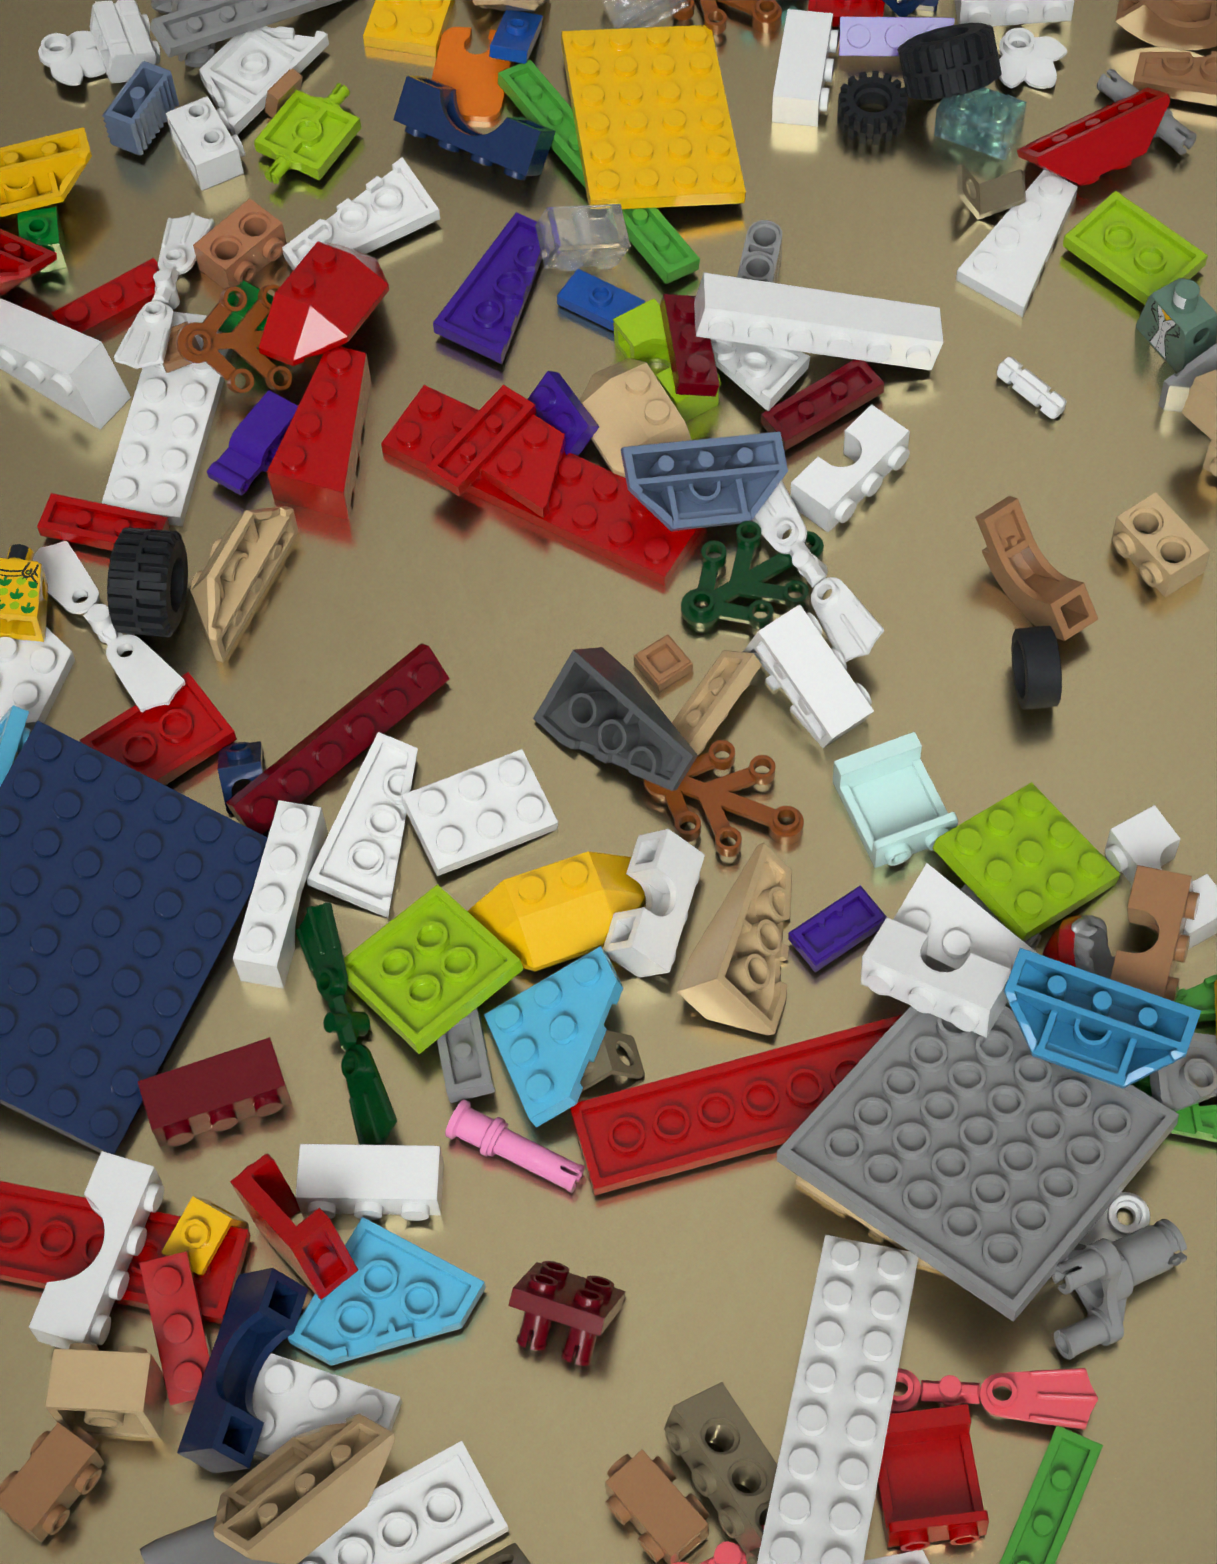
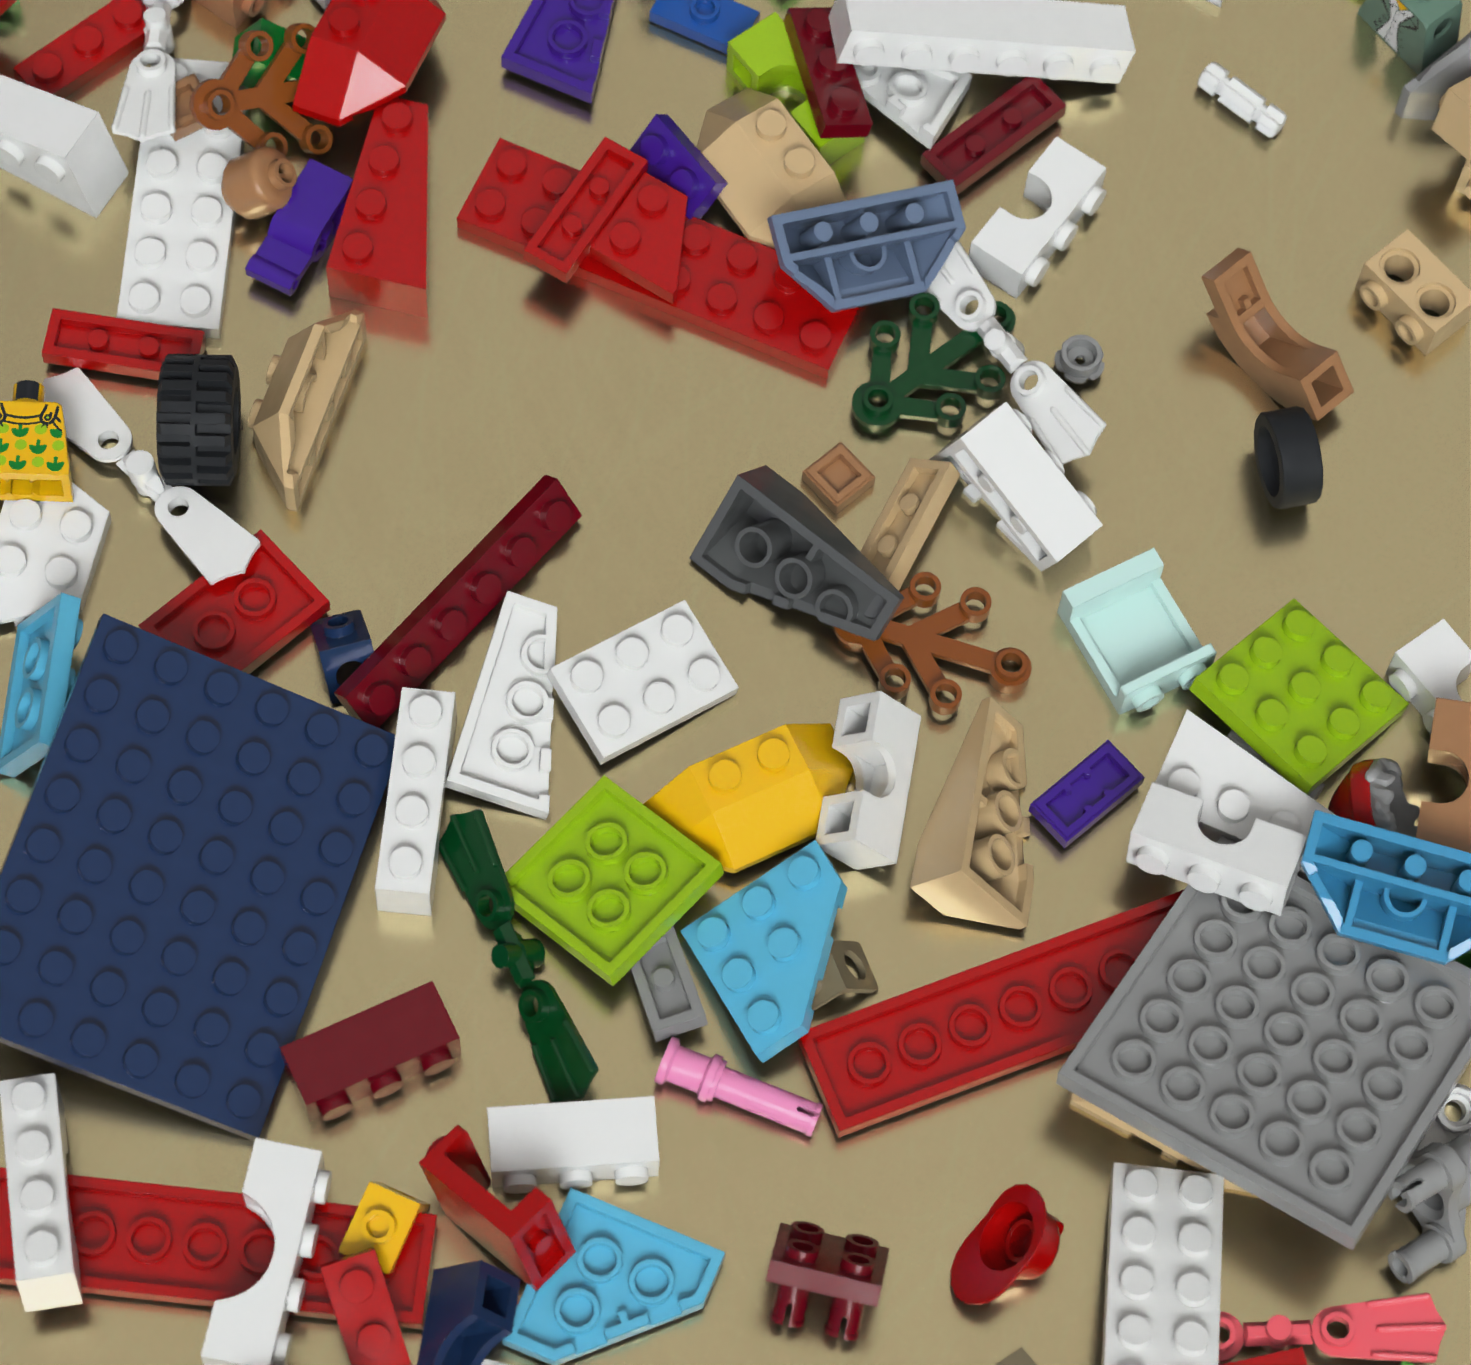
camera: 15 degrees left, 5 degrees up
none -> medium nougat head [221,147,297,220]
none -> red piece [951,1184,1064,1305]
none -> light grey plate [1054,335,1105,384]

